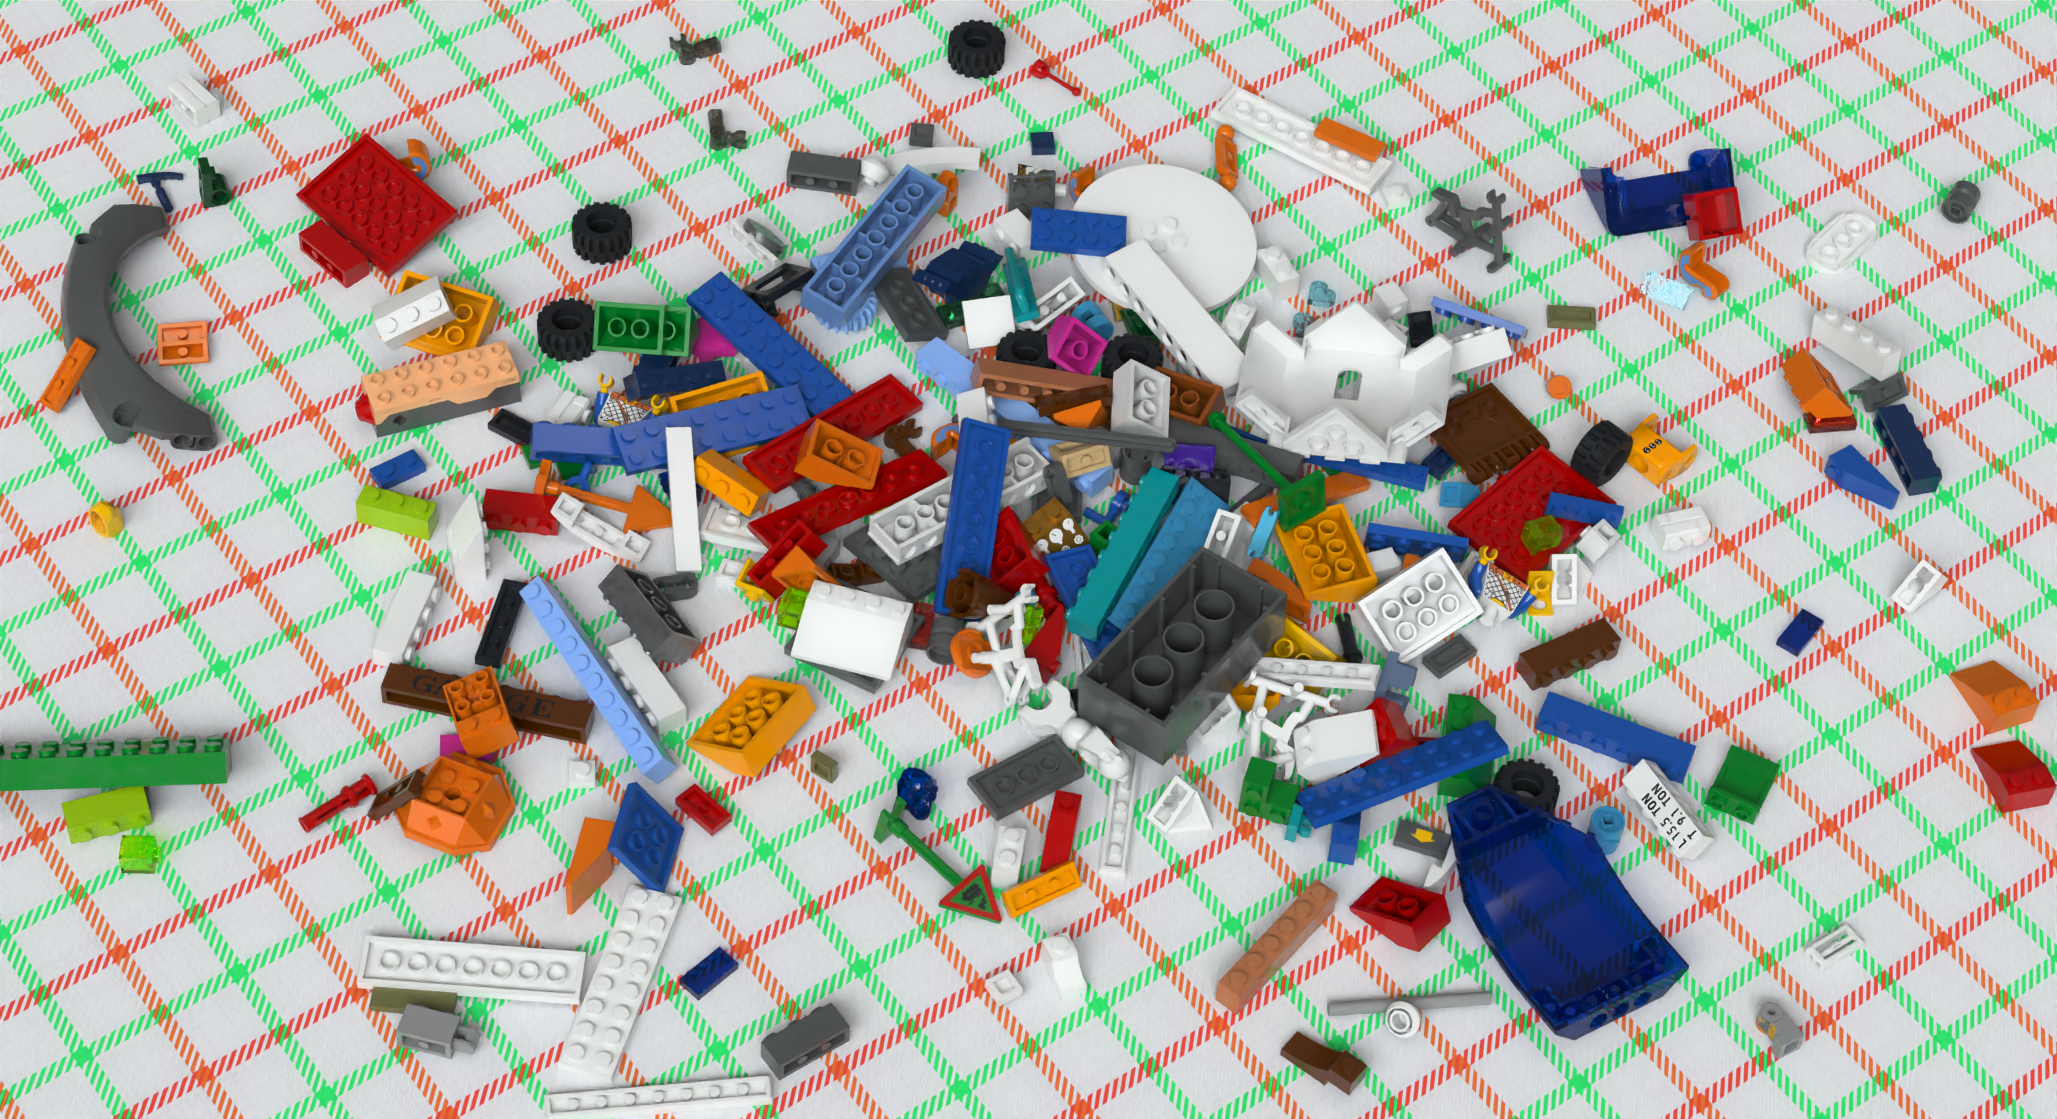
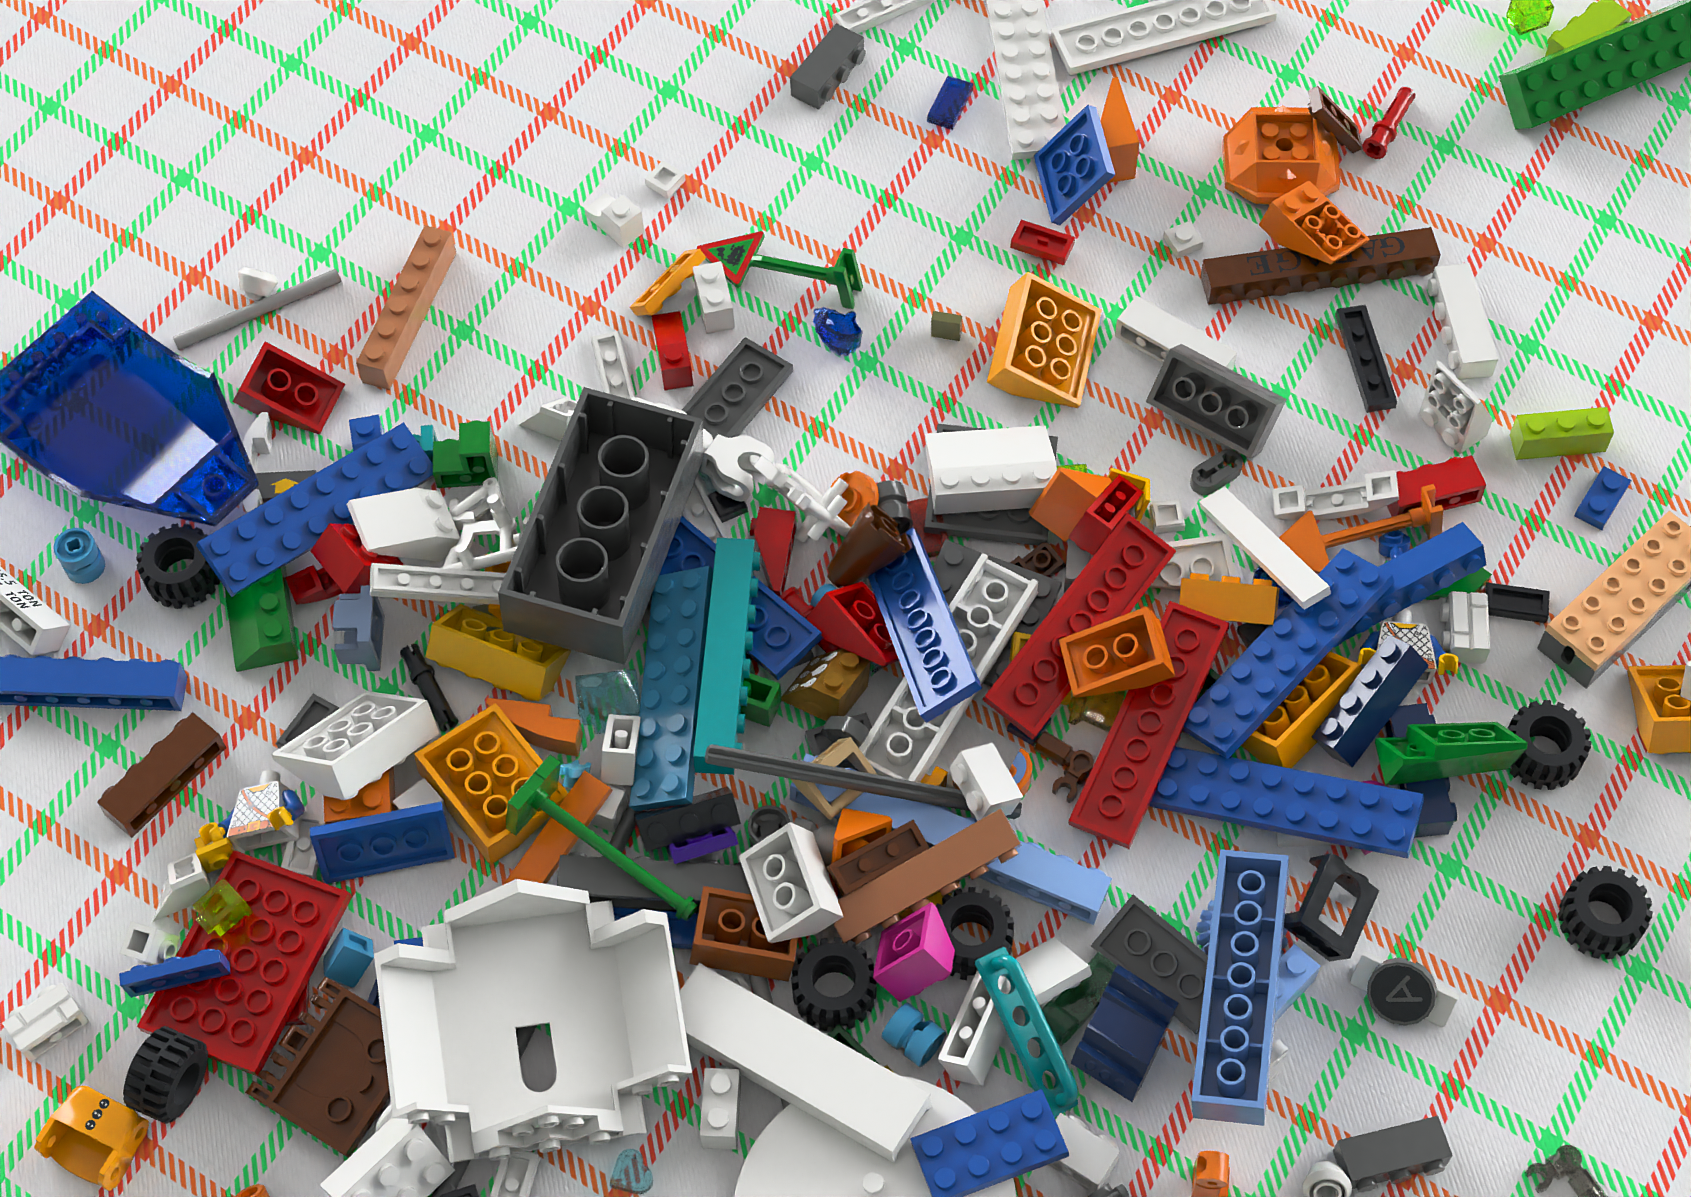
camera: 165 degrees right, 10 degrees up
light blue brick [519,576,678,784] -> none
clear neon green brick [1011,604,1044,645] -> none
blue plate [1083,490,1131,525] -> none
reddish brown slope [1280,1031,1368,1095] -> none

